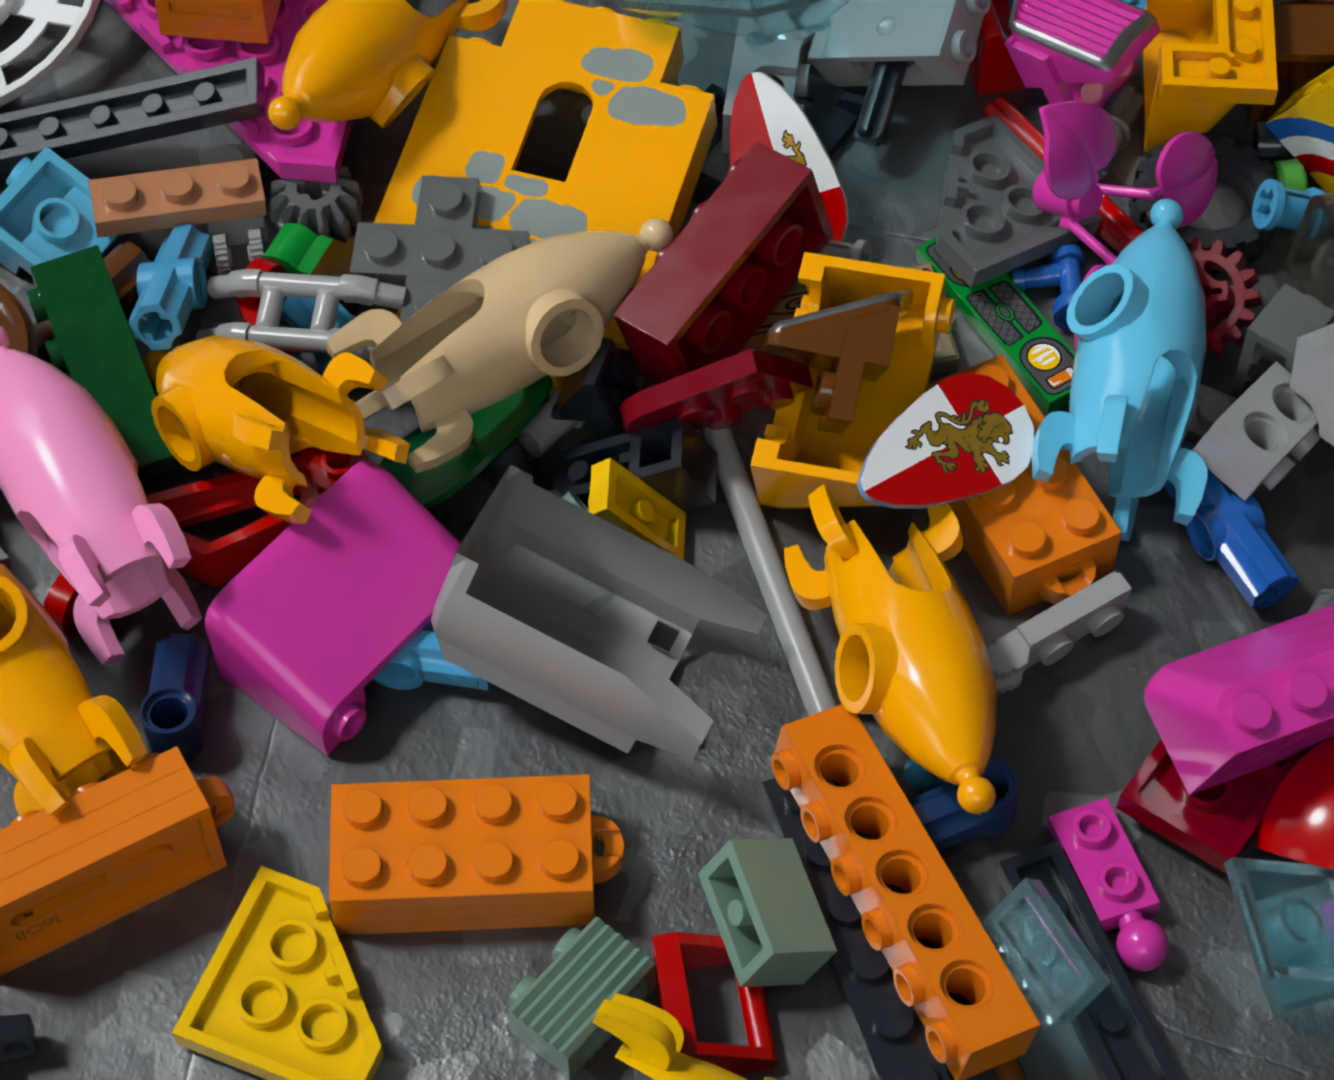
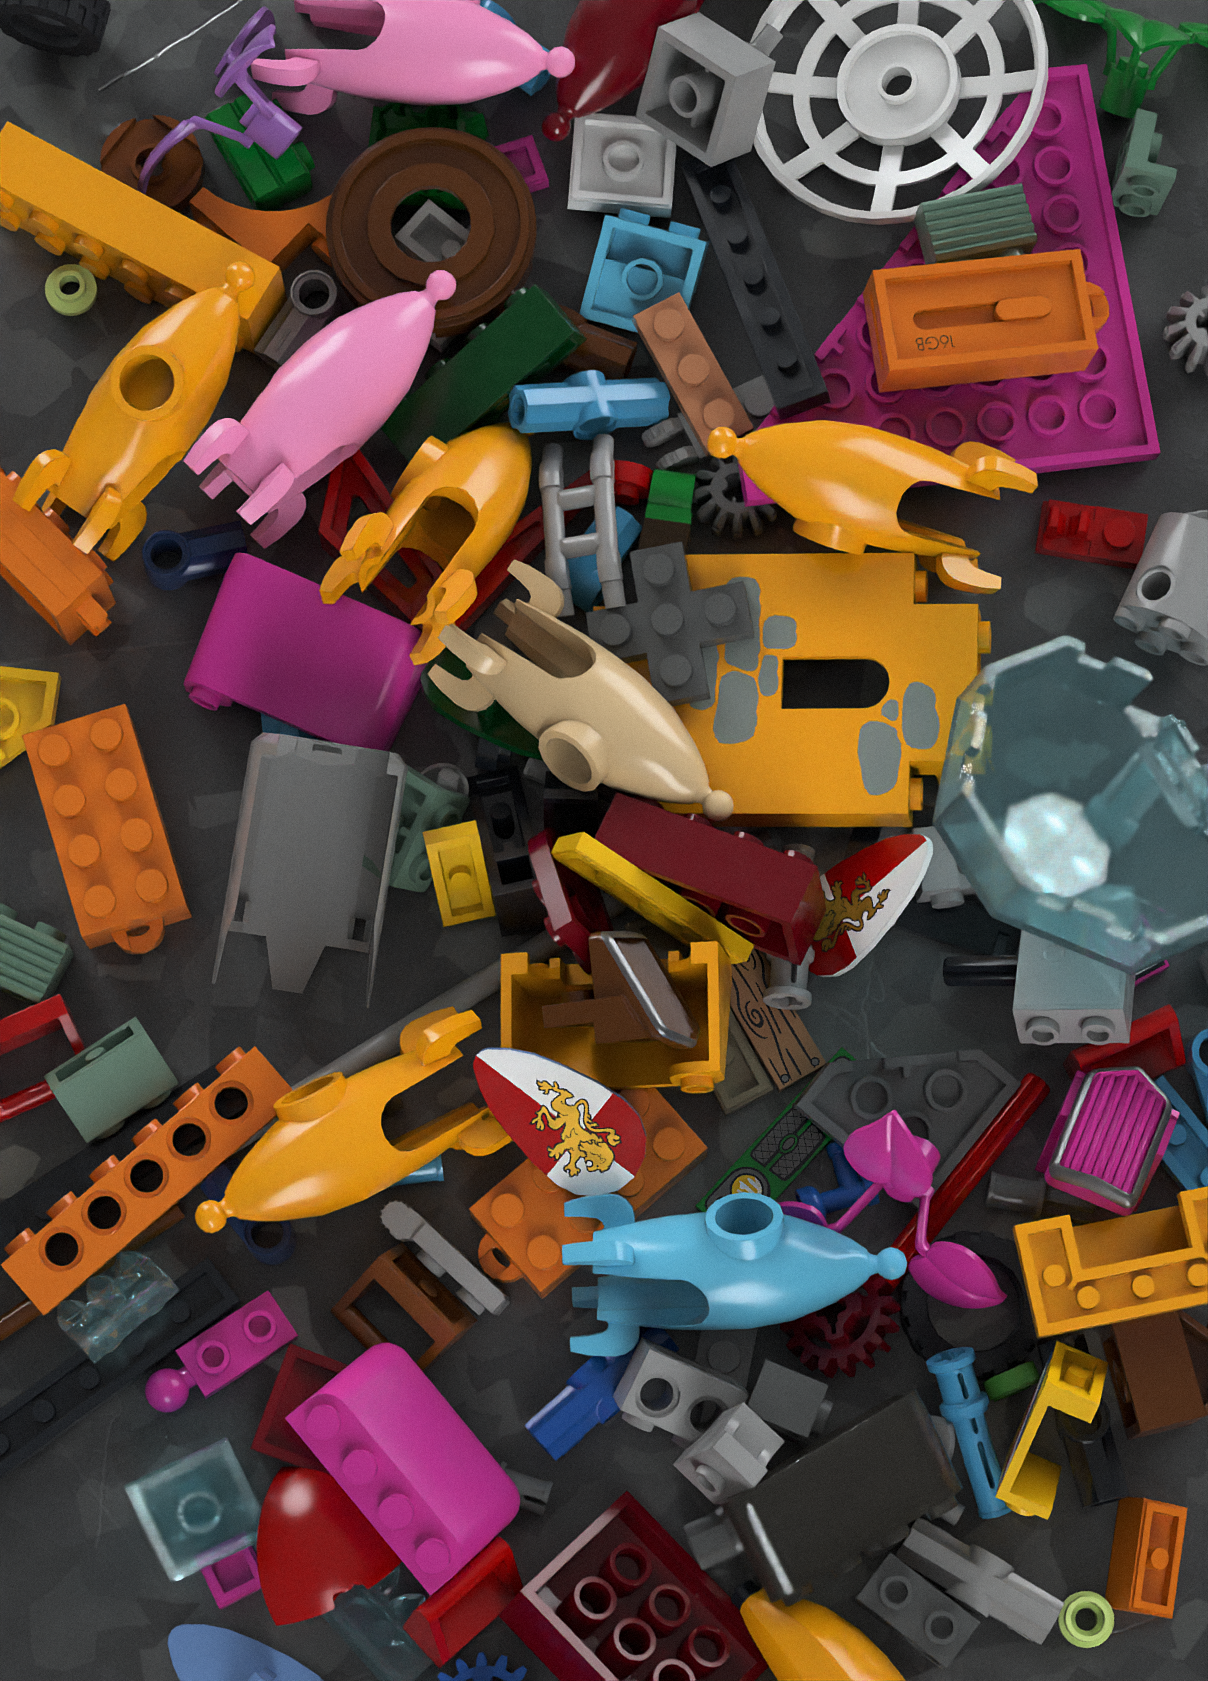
camera: 75 degrees right, 20 degrees up
none -> dark orange tile [330,1242,478,1374]
none -> yellow tile [550,832,754,964]

